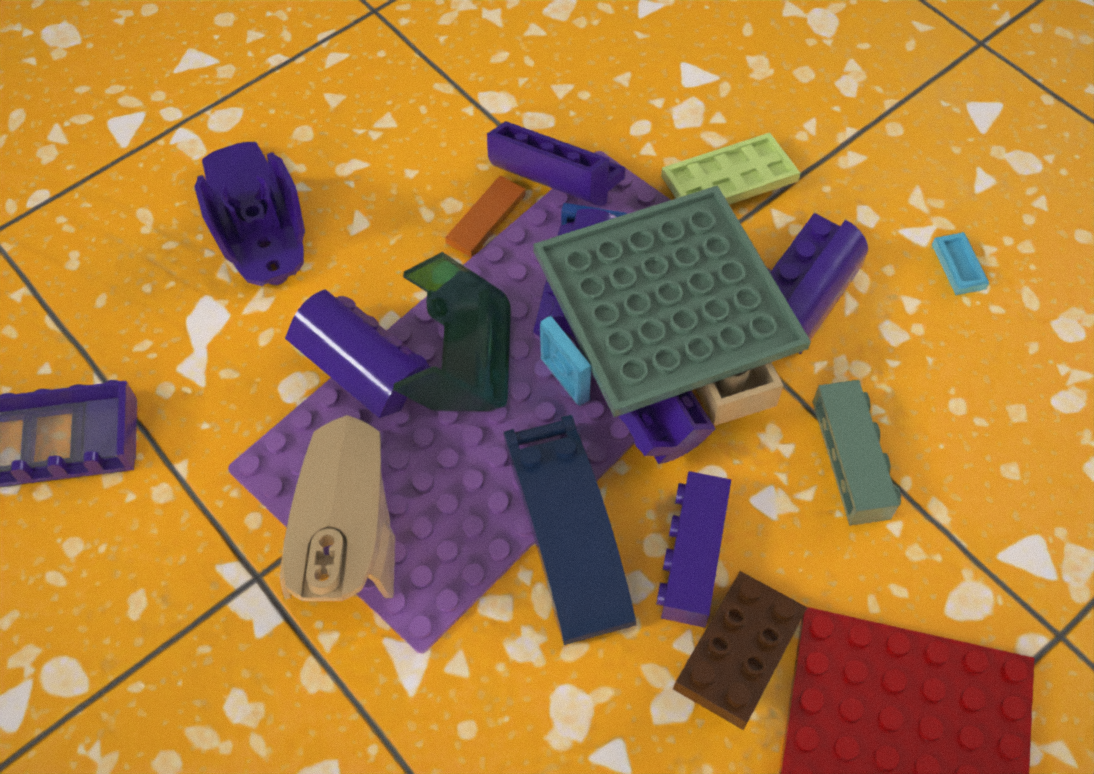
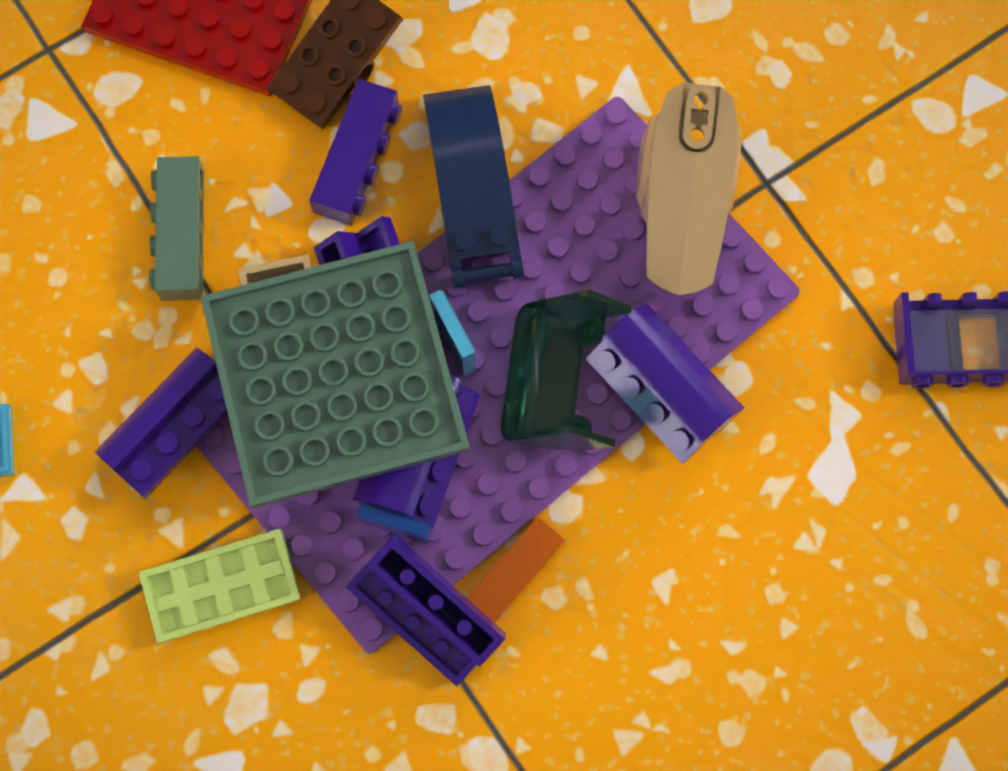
camera: 175 degrees left, 15 degrees up
dark purple piece [194,142,305,286] -> none

